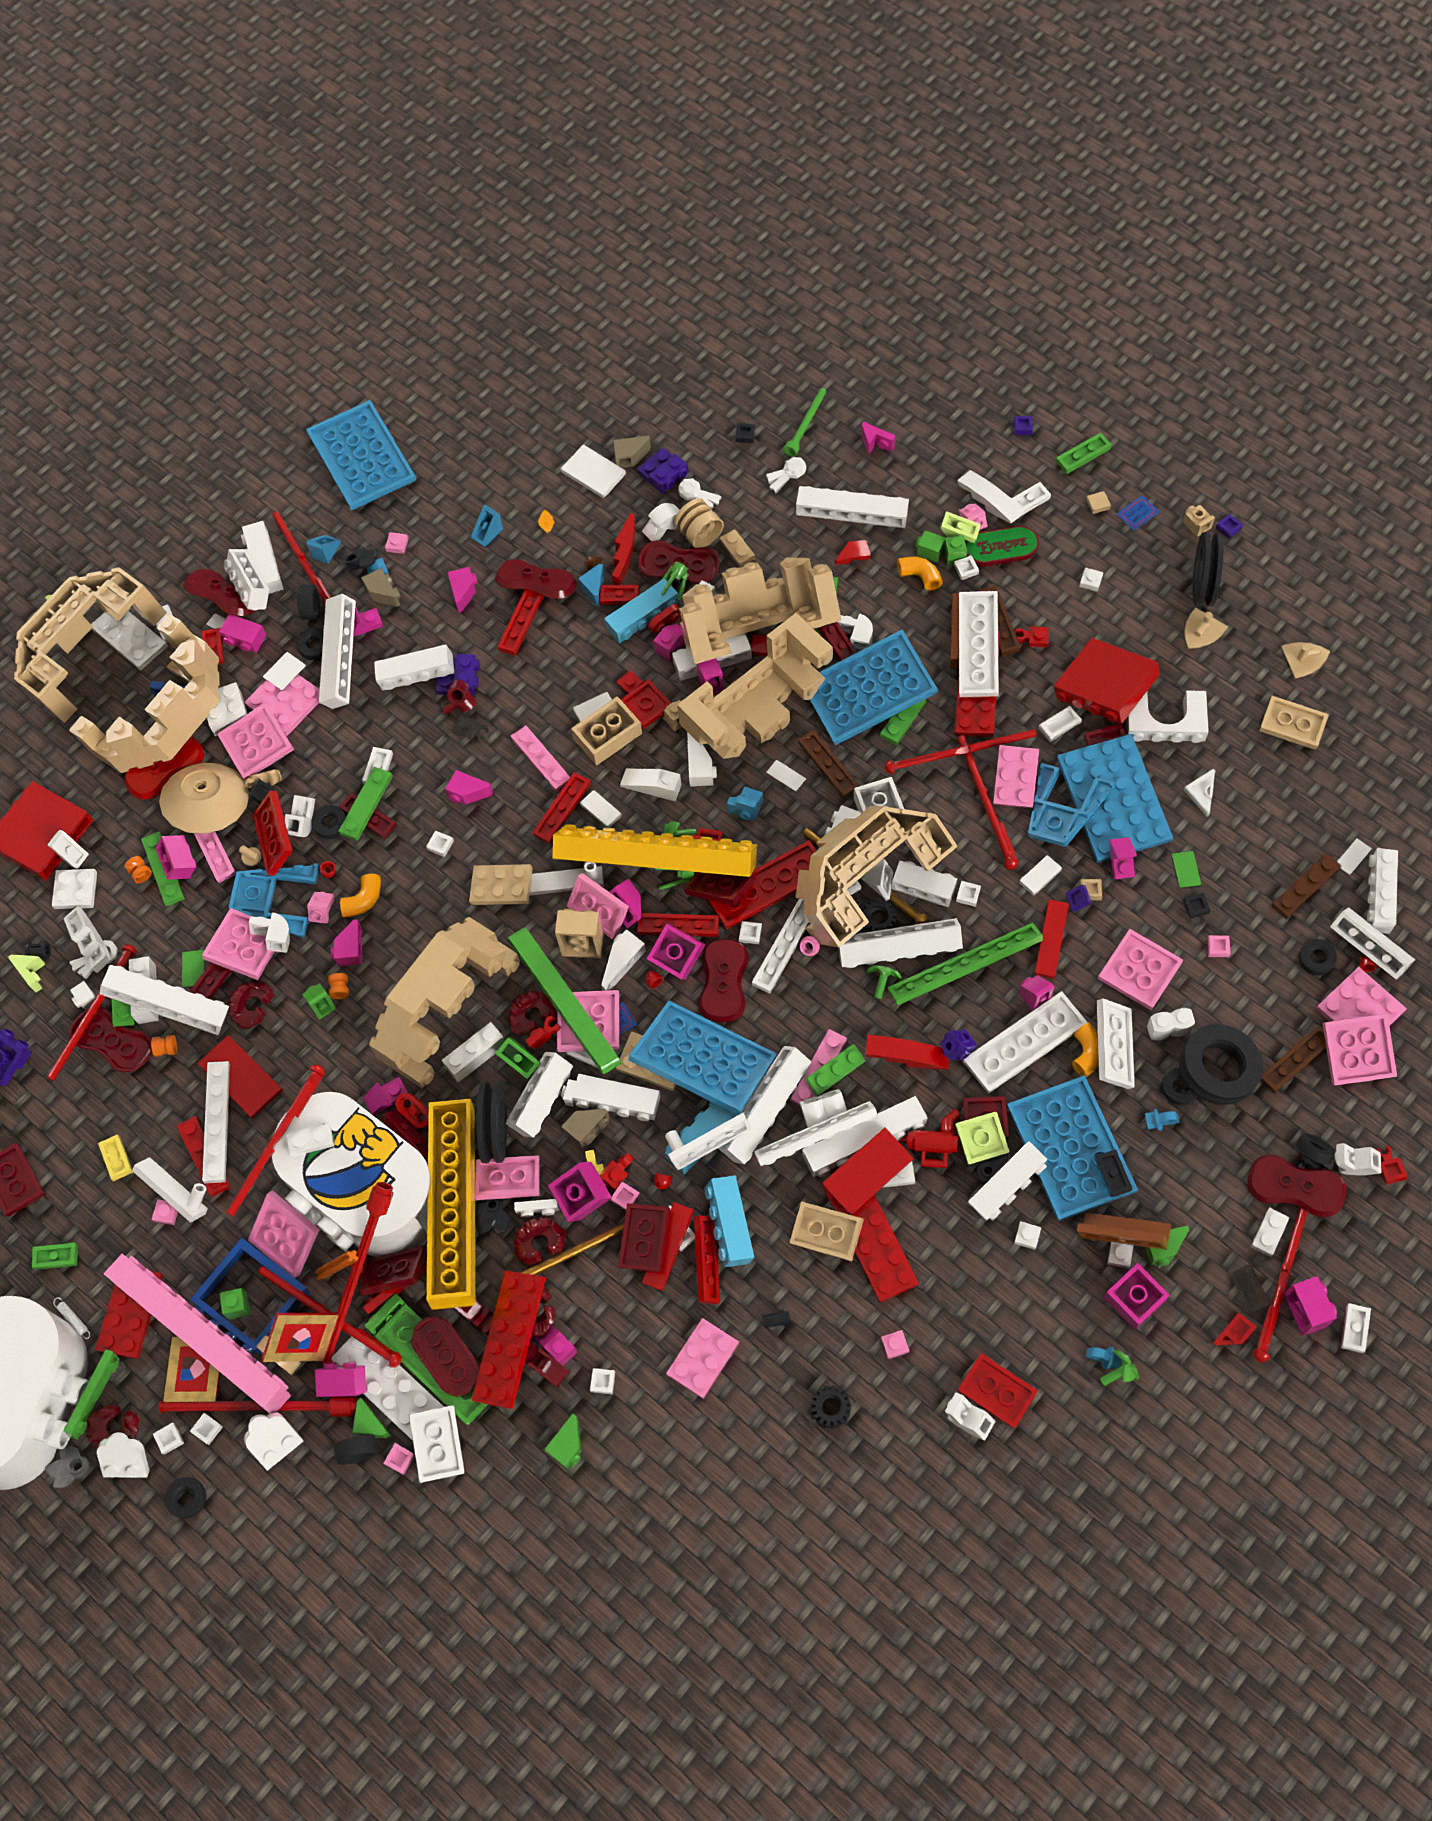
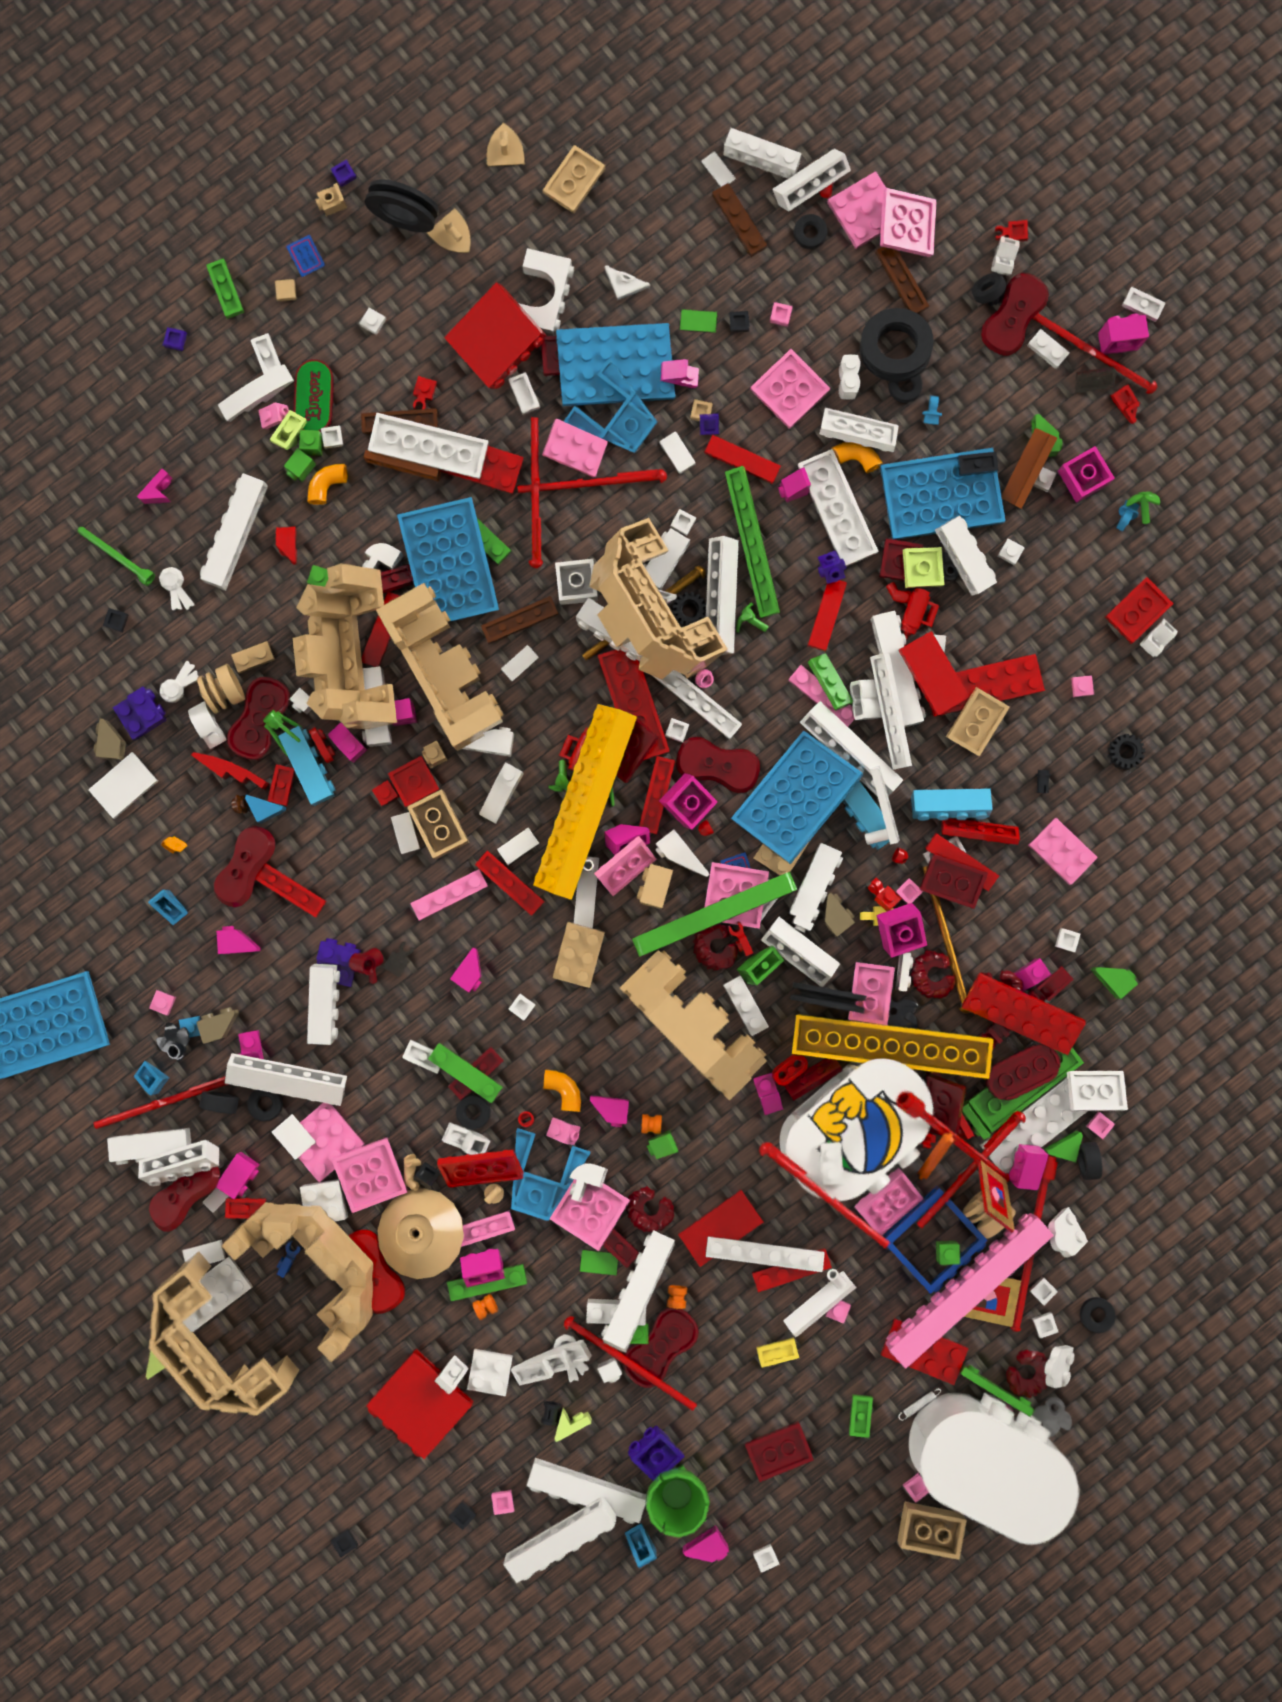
camera: 85 degrees left, 20 degrees up
dark azure brick [727,787,763,821] -> none

